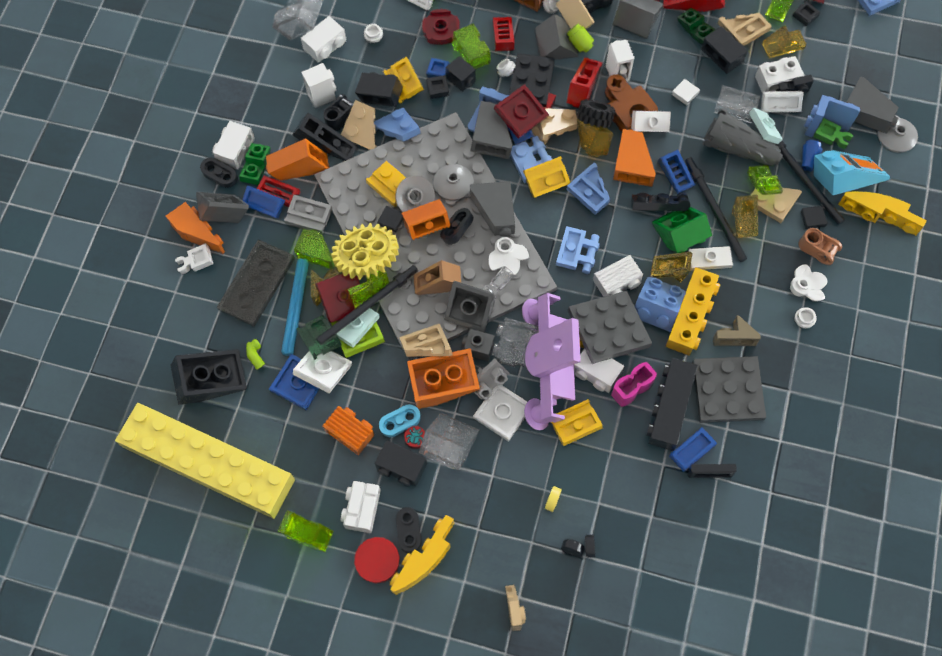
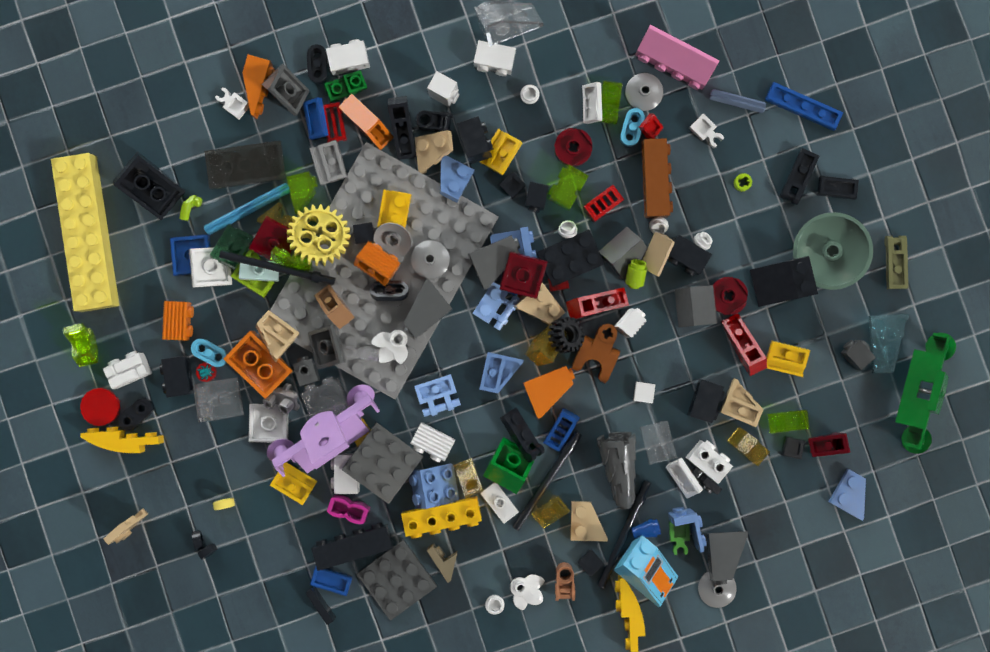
camera: 55 degrees right, 20 degrees up
blue tile [426,58,450,78] -> none
yellow plate [523,156,571,198] -> none
white plate [631,111,671,132] -> none
dark green slope [677,8,716,45] -> none
clear neon green slope [747,166,783,195] -> none
light aqua plate [749,108,782,144] -> none

